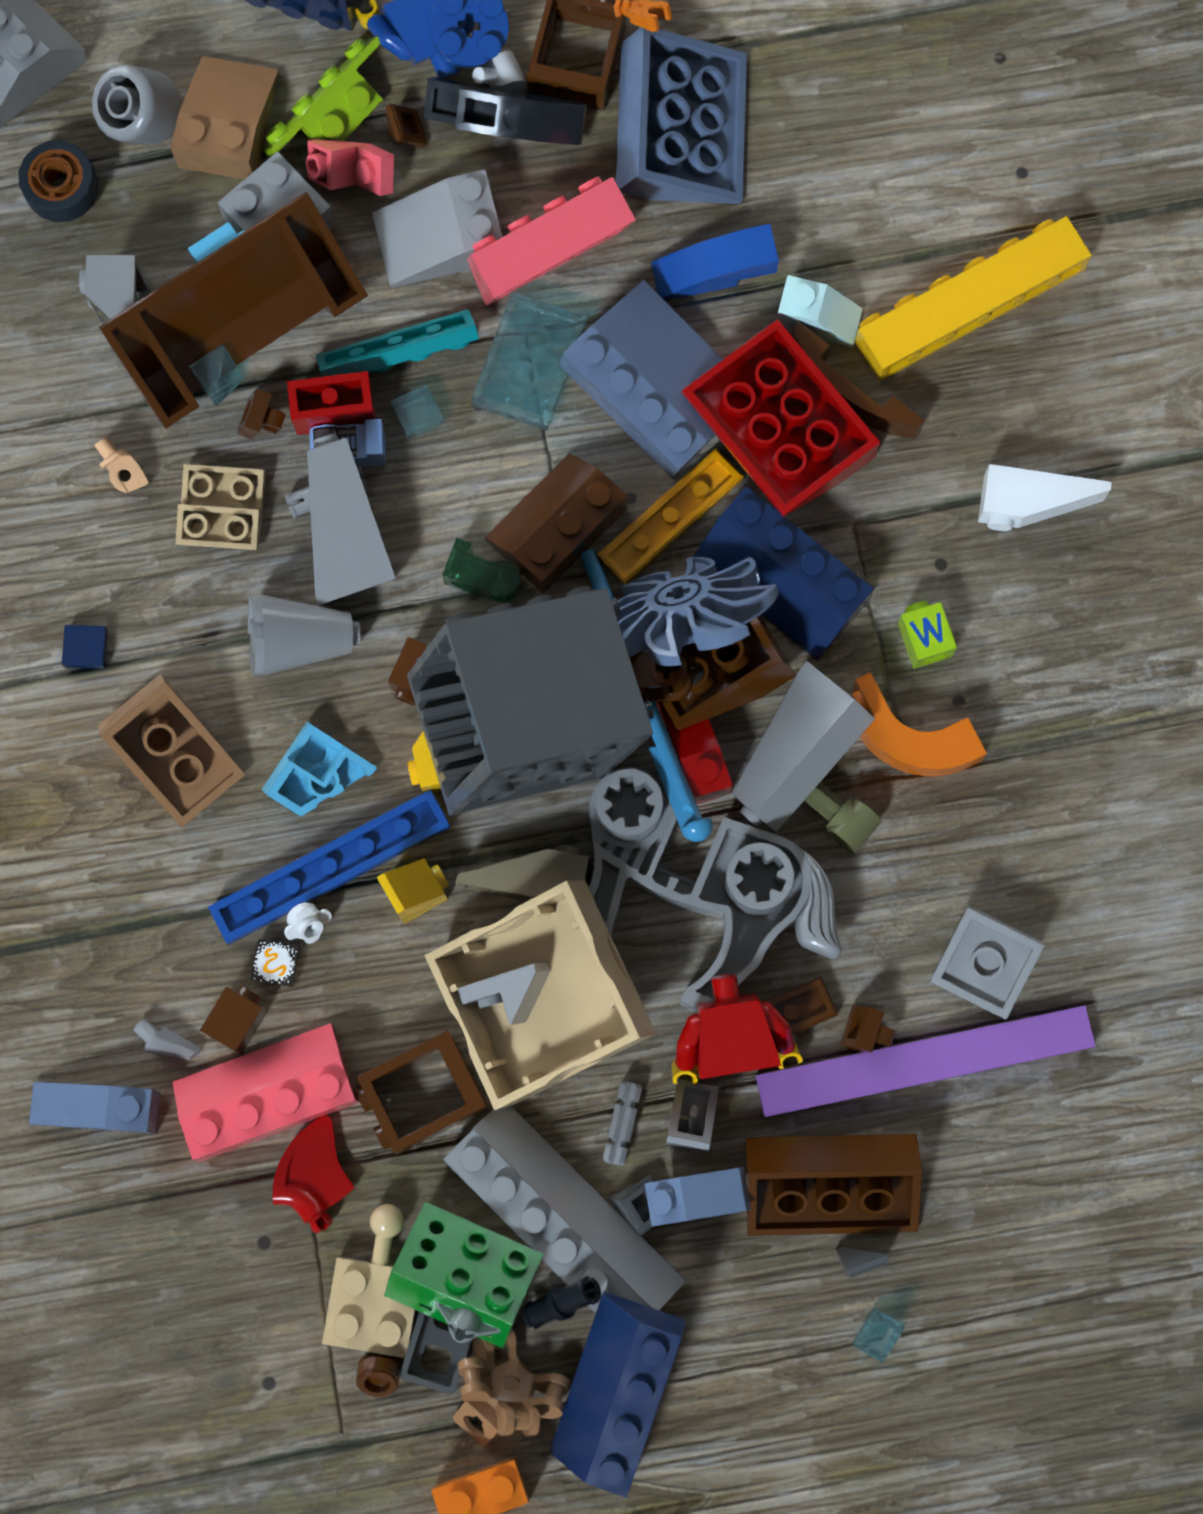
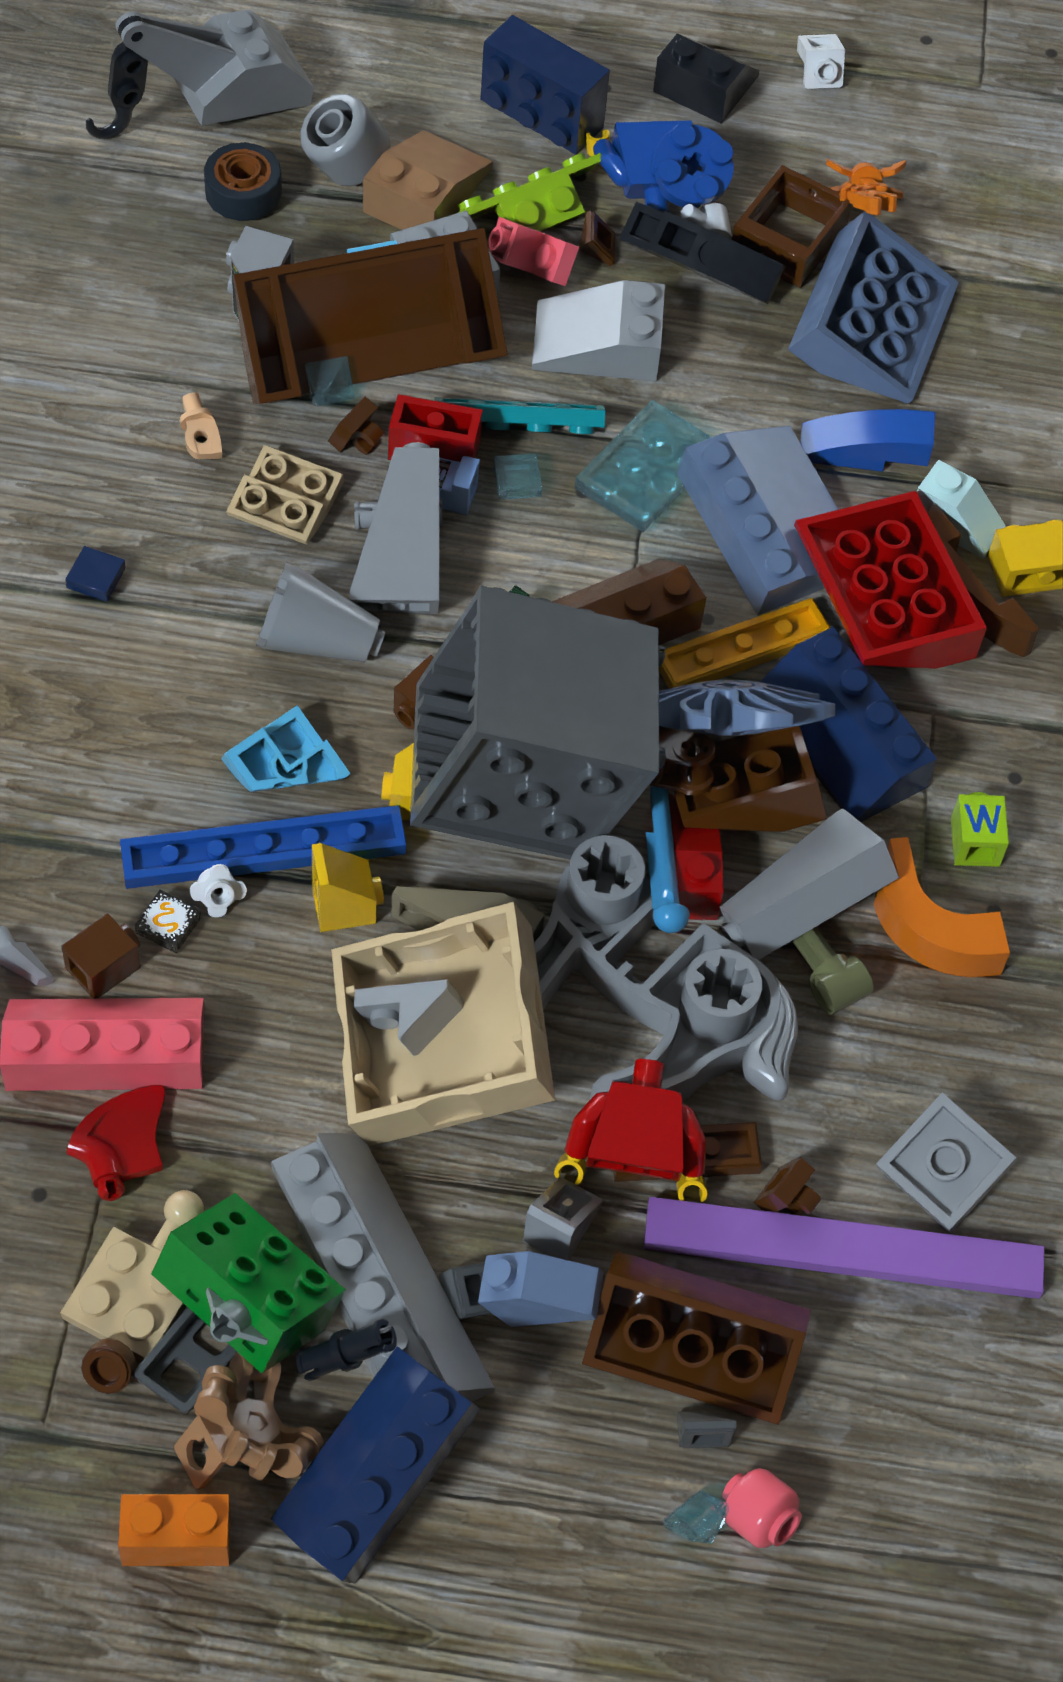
camera: 10 degrees right, 20 degrees down
medium nougat slope [97,674,246,828] -> none
reddish brown window [355,1030,488,1155] -> none
coral slope [467,176,636,306] -> none
light grey axle [603,1081,642,1166] -> none
none -> coral head [722,1468,802,1548]

